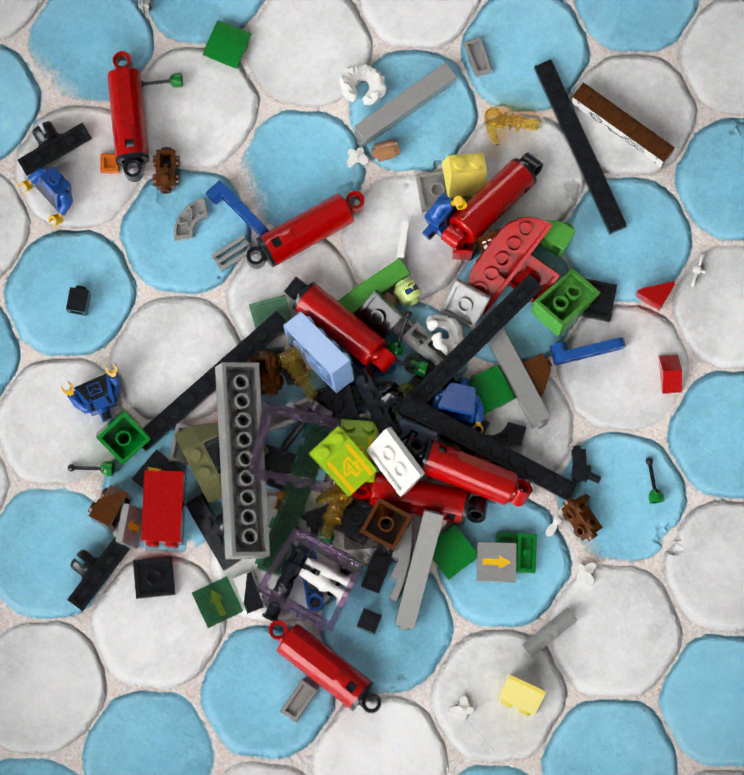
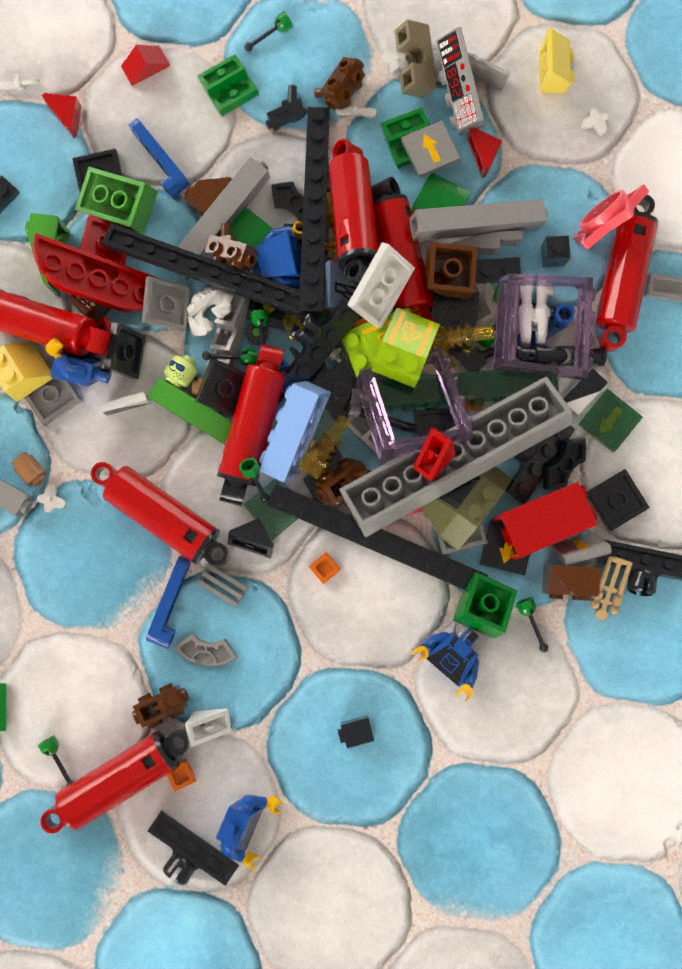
camera: 115 degrees left, 5 degrees up
none -> black tile [104,323,146,380]
none -> white slope [185,709,232,747]
none -> green slope [197,54,259,117]
none -> reddish brown brick [204,223,258,270]
none -> black slope [227,518,274,558]
none -> green hinge [239,458,269,502]
none -> orange tile [309,552,341,584]
none -> dark tan arch [394,19,437,98]
none -> red slope [413,428,456,481]
none -> slope [433,27,485,135]
none -> red slope [467,127,502,178]
none -> black tile [543,437,586,490]
none -> coral plate [572,184,649,250]
none -> tan piece [590,556,633,620]

